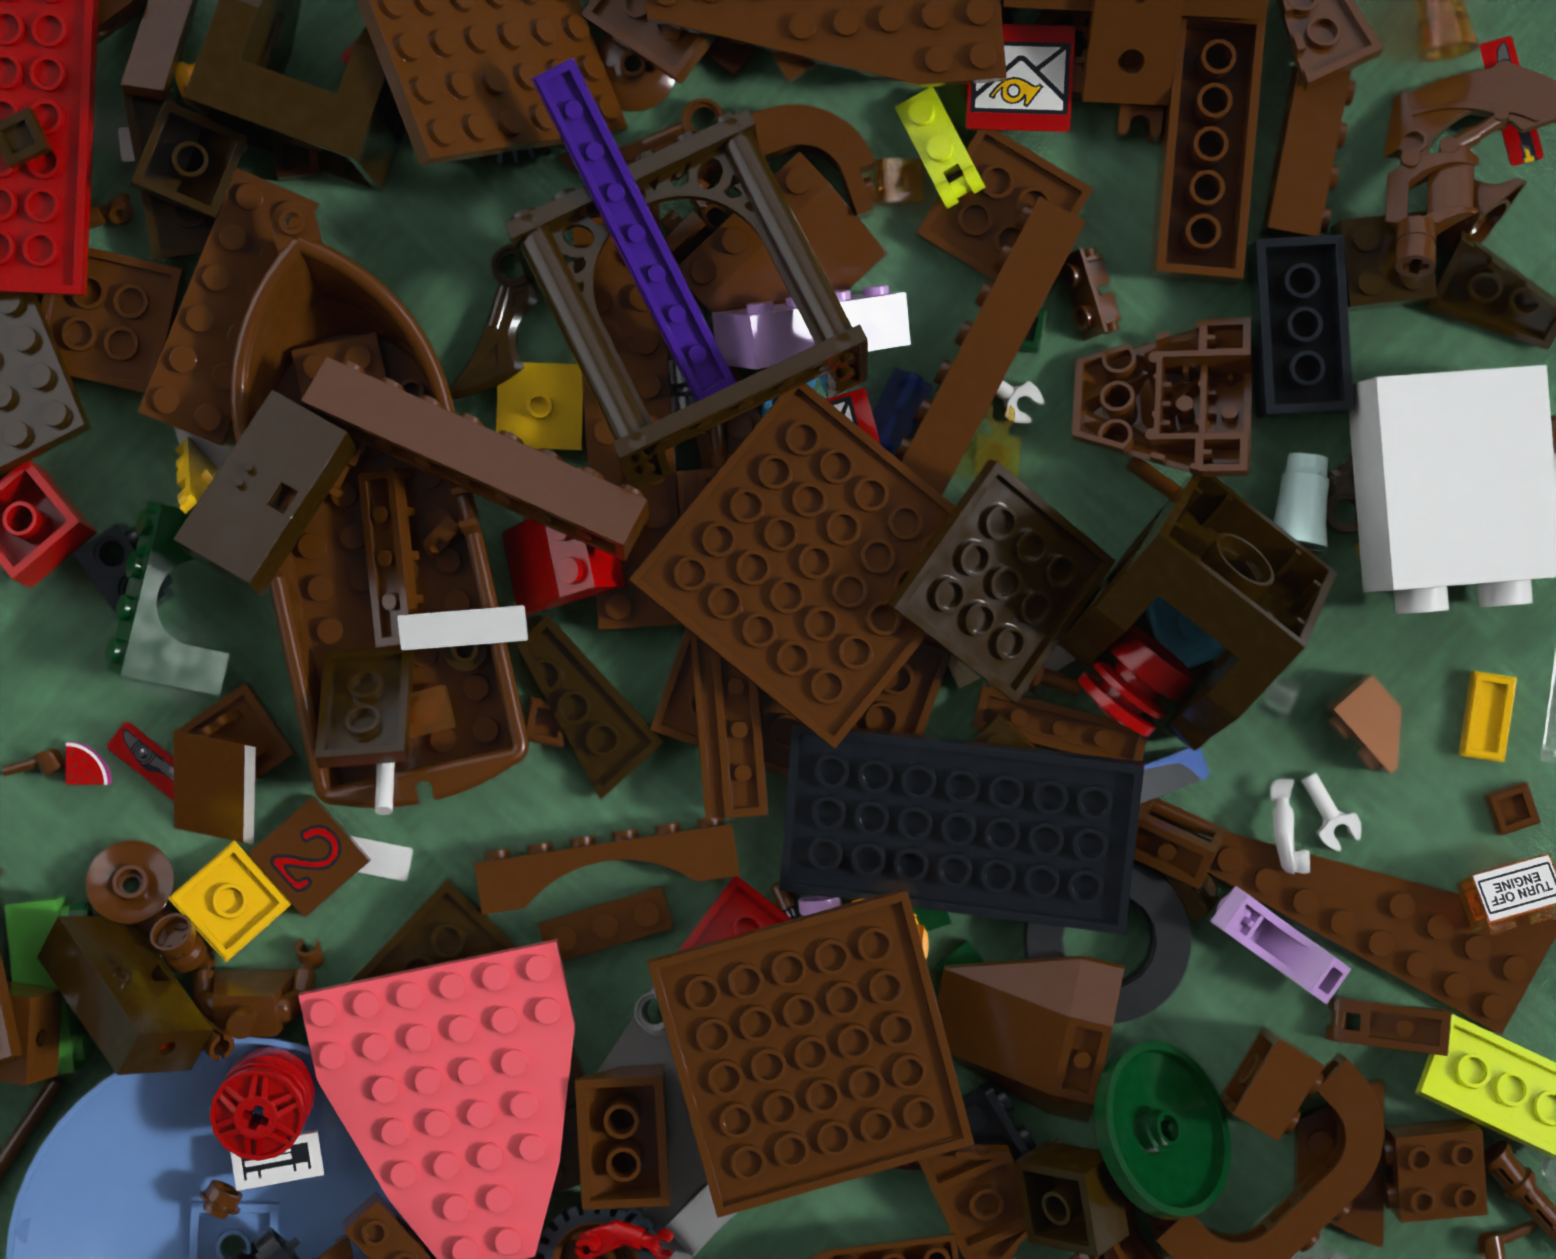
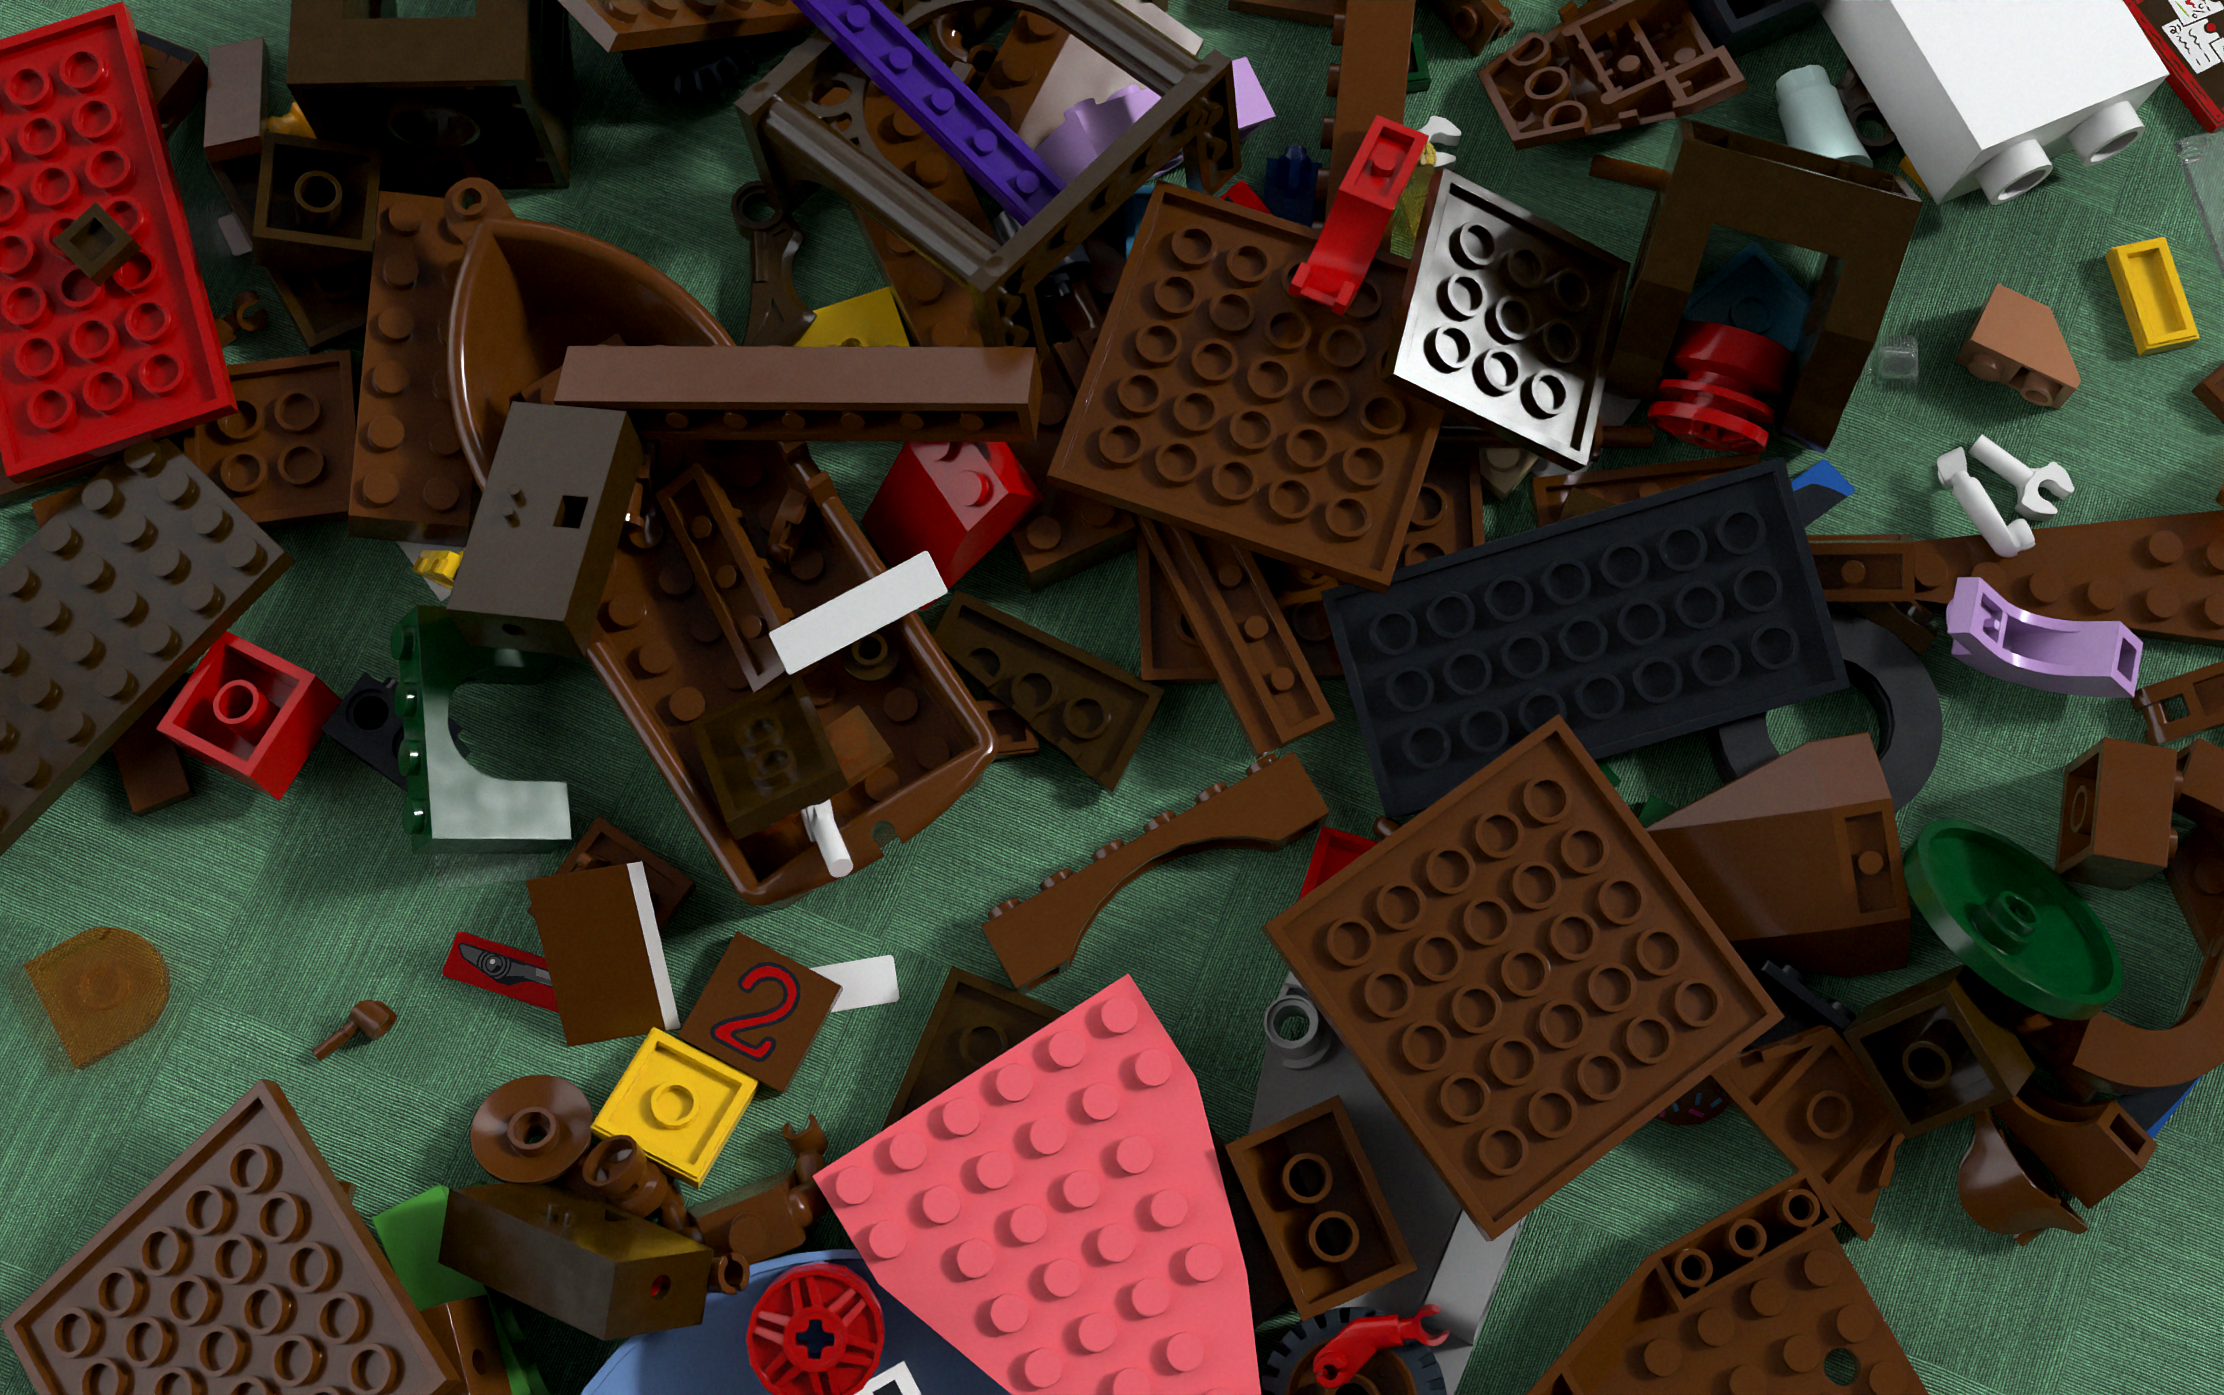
camera: 20 degrees left, 15 degrees down
red tile [65,741,112,785] -> none
reddish brown plate [538,885,674,961] -> none
none -> red piece [1288,115,1429,316]

